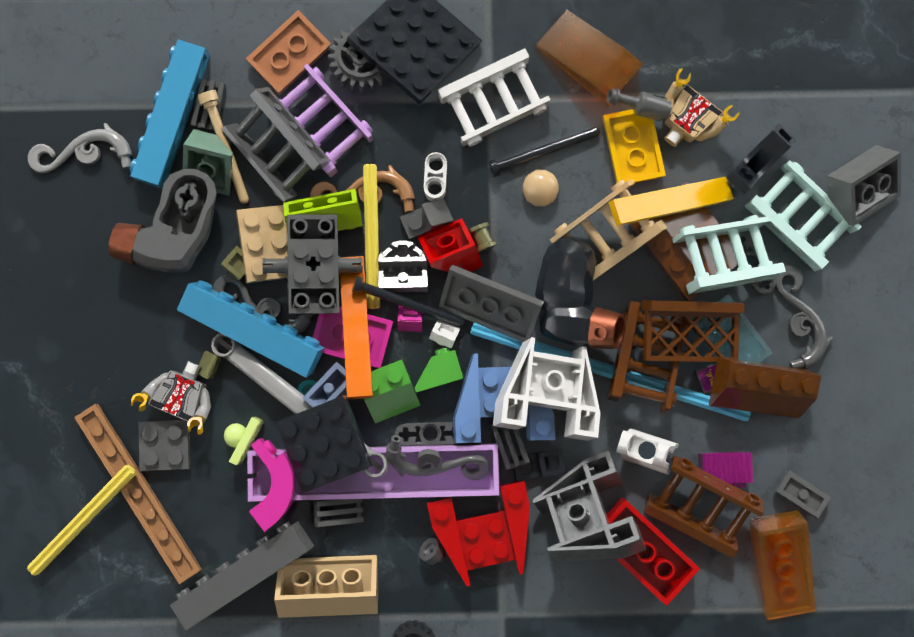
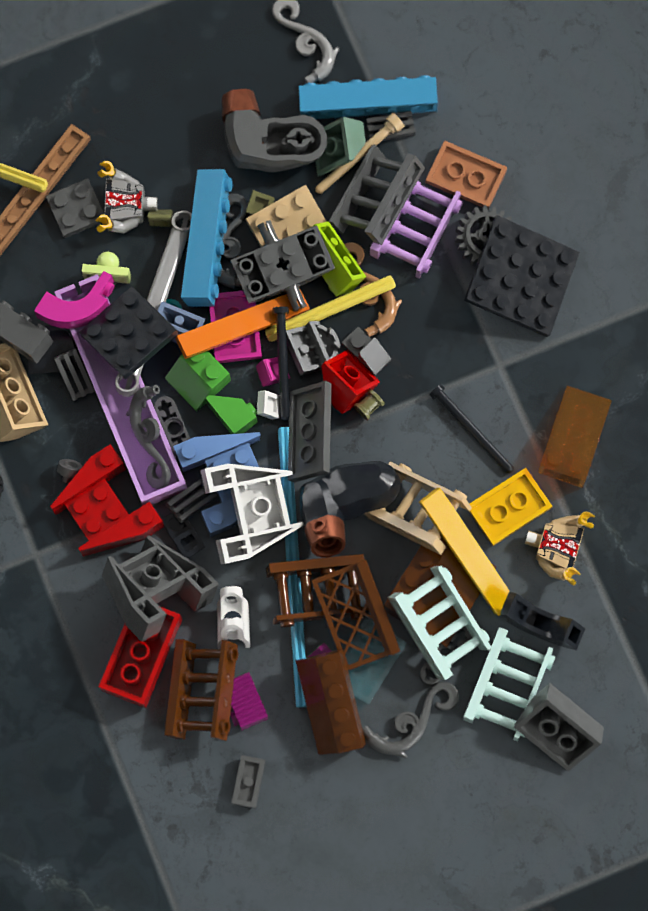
camera: 75 degrees right, 10 degrees down
white beam [424,152,447,202] -> none
white fence [438,49,550,147] -> none
tan hair [523,170,559,207] -> none
dark grey piece [607,88,672,121] -> none
clear orange slope [749,510,816,620] -> none

